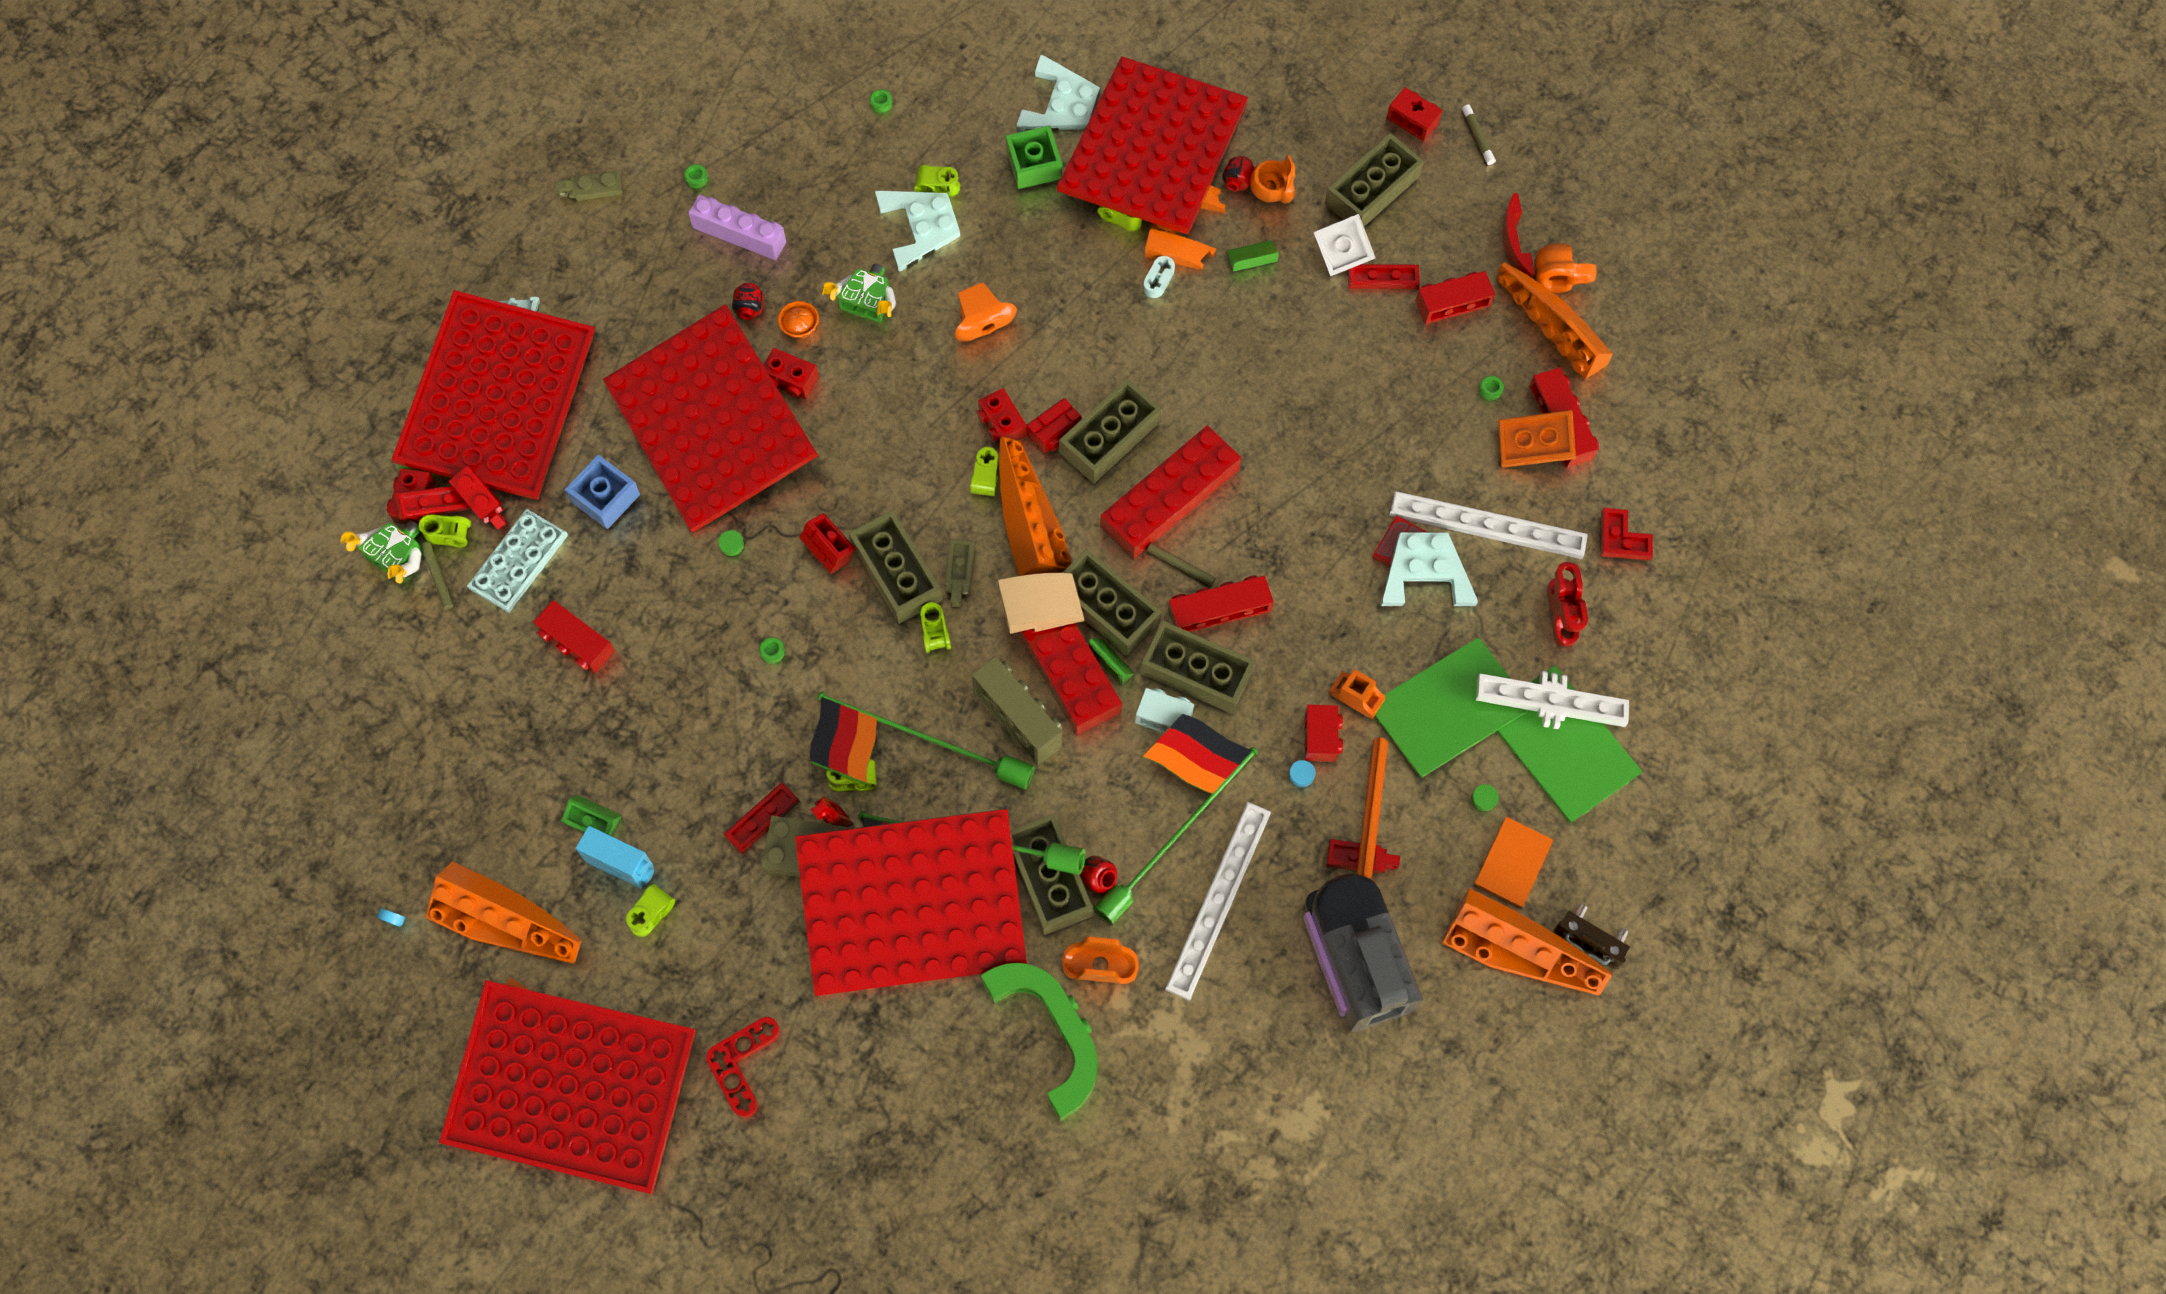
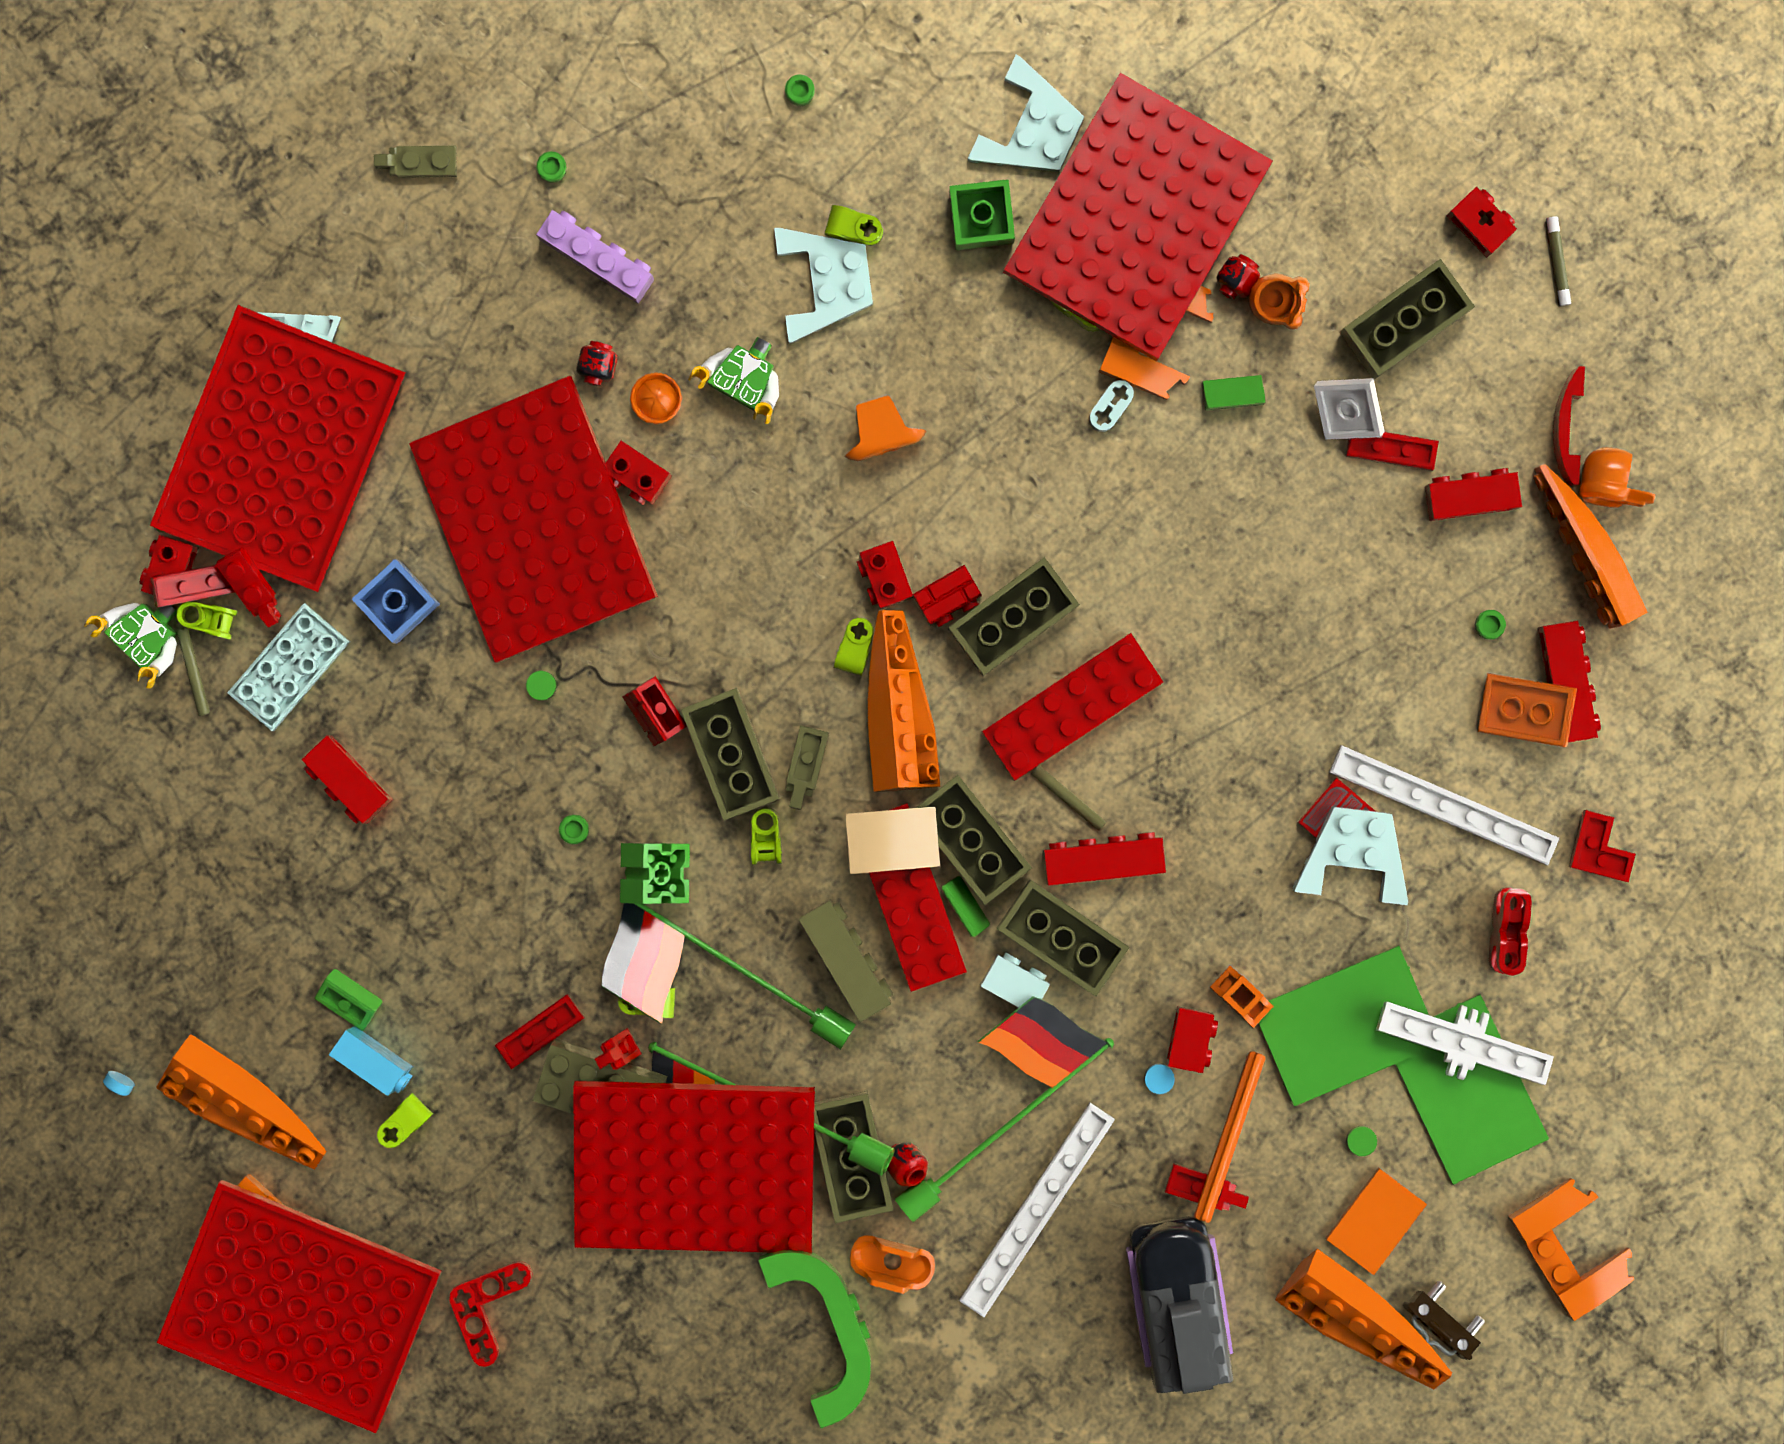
camera: 15 degrees right, 20 degrees up
none -> bright green brick [620,843,690,904]
none -> orange wedge [1508,1178,1634,1321]

